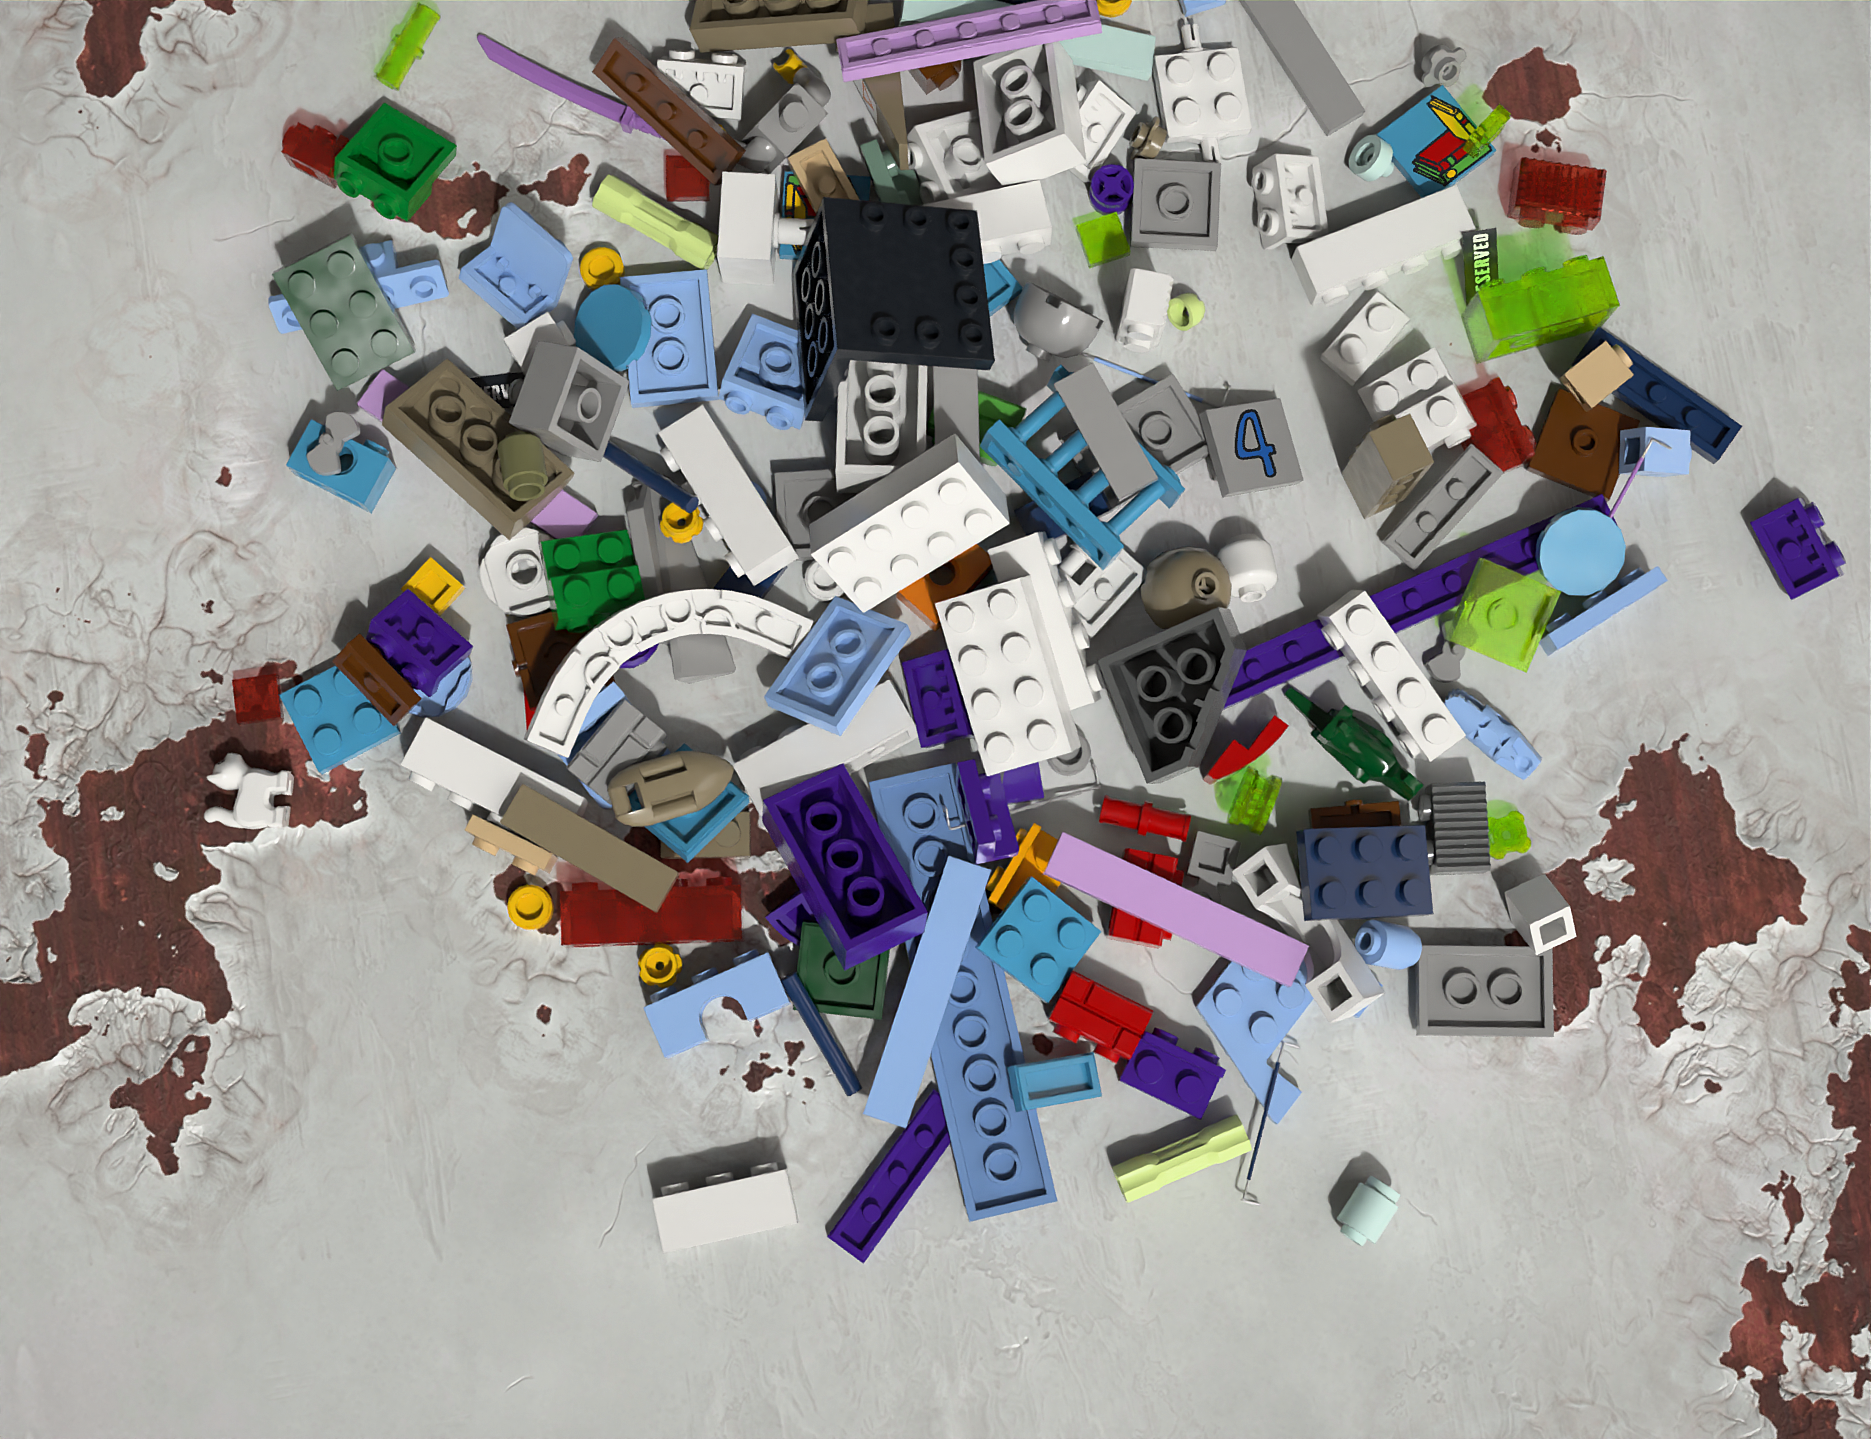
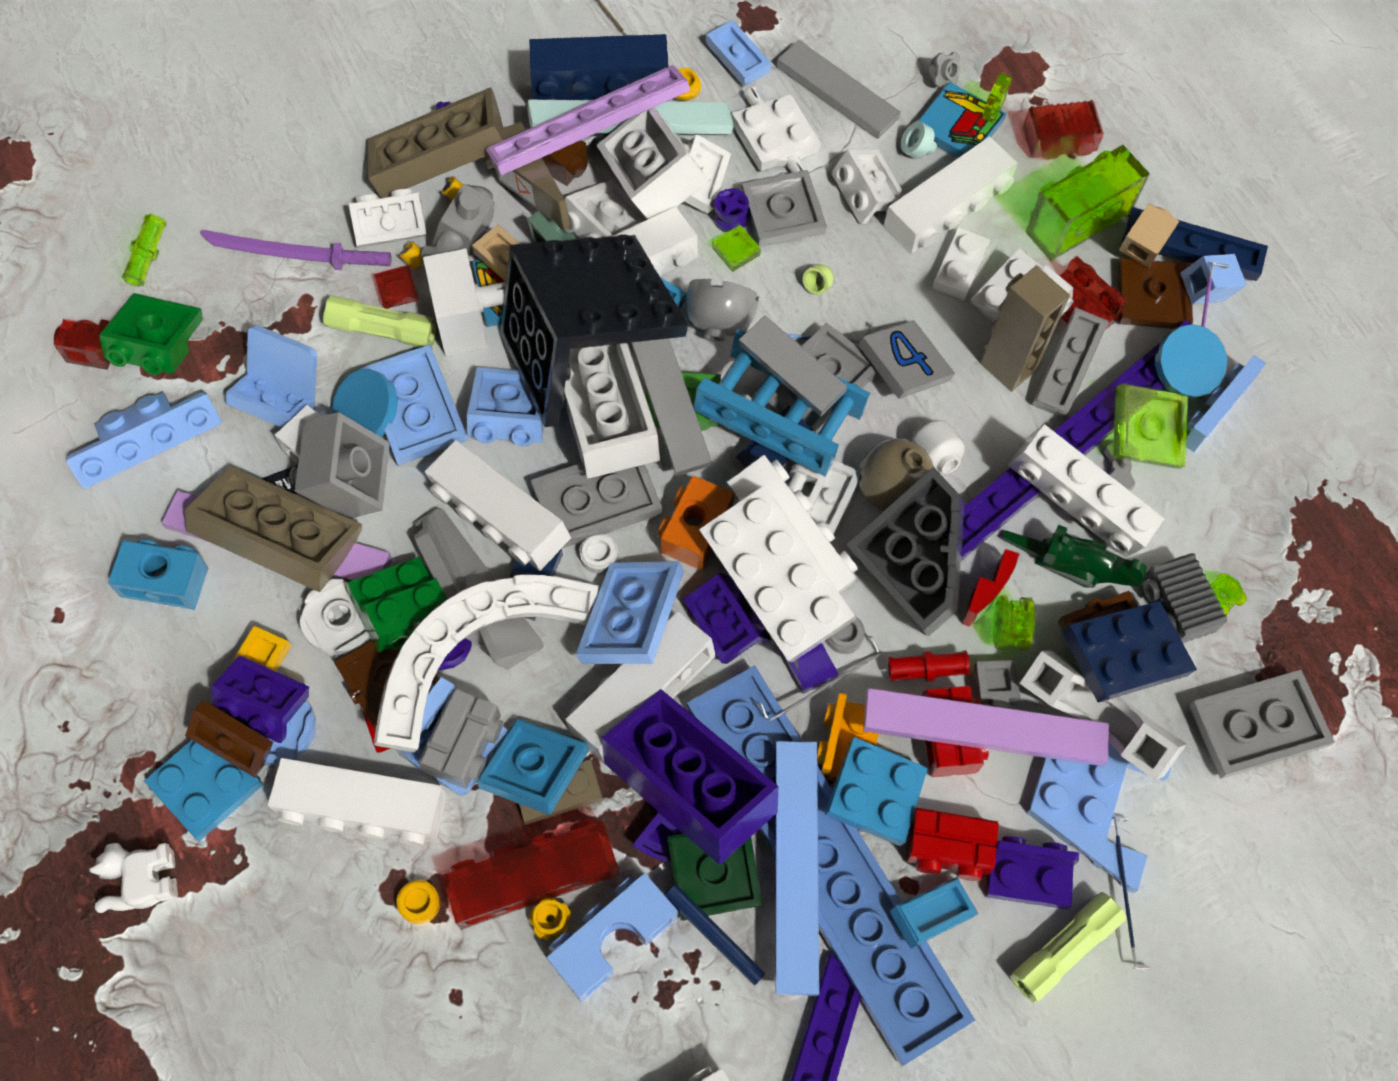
camera: 15 degrees left, 15 degrees down
clear red tile [232,674,284,725] -> none
plate [272,233,416,391] -> none
light grey piece [306,412,360,476] -> none
tan plate [465,814,558,876] -> none
olive brick [497,431,548,501] -> none
dark tan tile [499,783,679,913] -> none
yellow tile [580,247,625,291] -> none
reddish brown plate [592,37,746,186] -> none
dark blue bar [603,441,699,513] -> none
dark tan piece [607,751,734,827] -> none
yellow plate [660,503,704,543] -> none
white brick [809,434,1010,613] -> none
dark purple bracket [955,759,1019,864] -> none
white brick [1115,268,1174,353] -> none
dark tan plate [1129,116,1167,161] -> none
light aqua brick [1337,1176,1401,1247] -> none
light blue brick [1355,920,1422,970] -> none
light blue hinge [1443,688,1542,780] -> none
sticker [1462,228,1500,306] -> none
white brick [1504,874,1576,955] -> none
dark purple bracket [1750,498,1846,600] -> none

